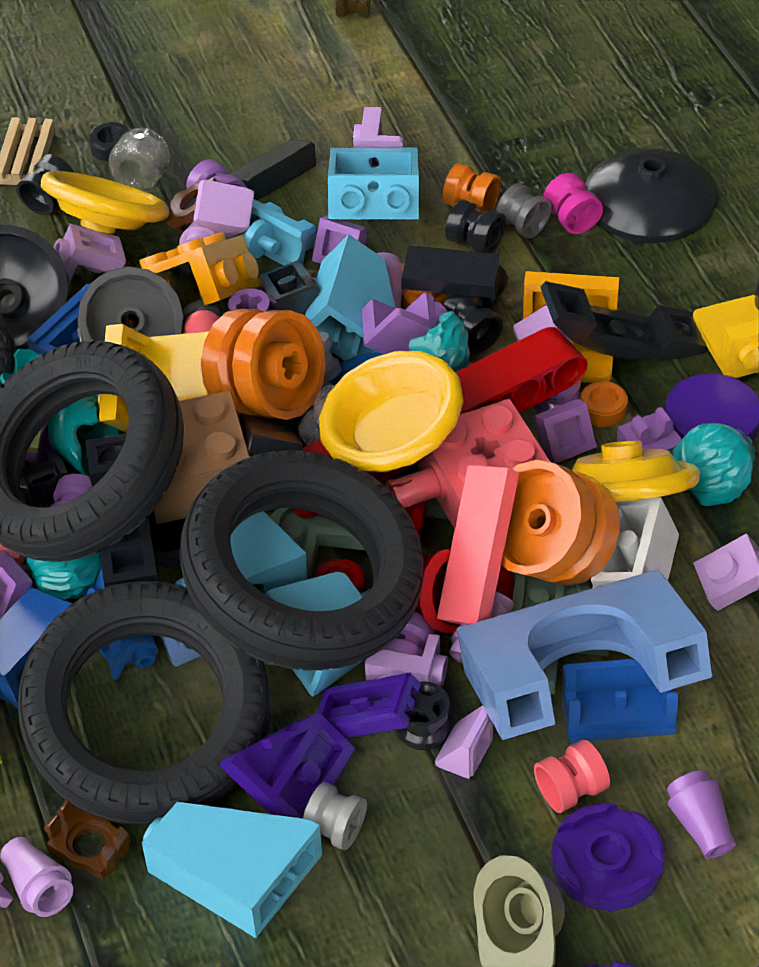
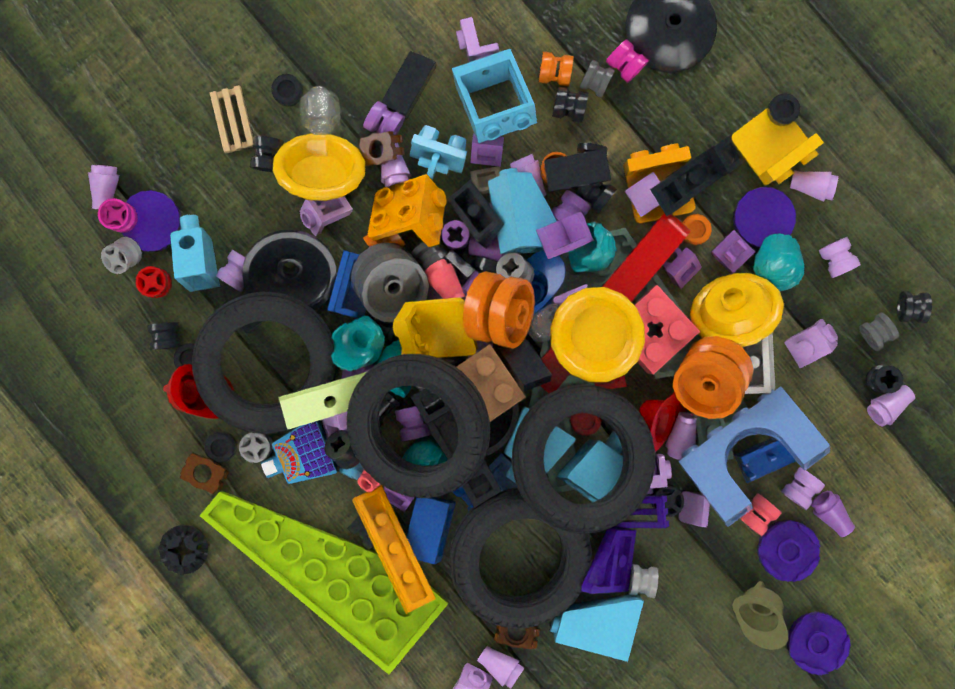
camera: 20 degrees left, 40 degrees up
lavender slope [193,180,254,238] -> none
coral tile [437,465,519,625] -> none
none -> lavender wheel [781,467,825,510]

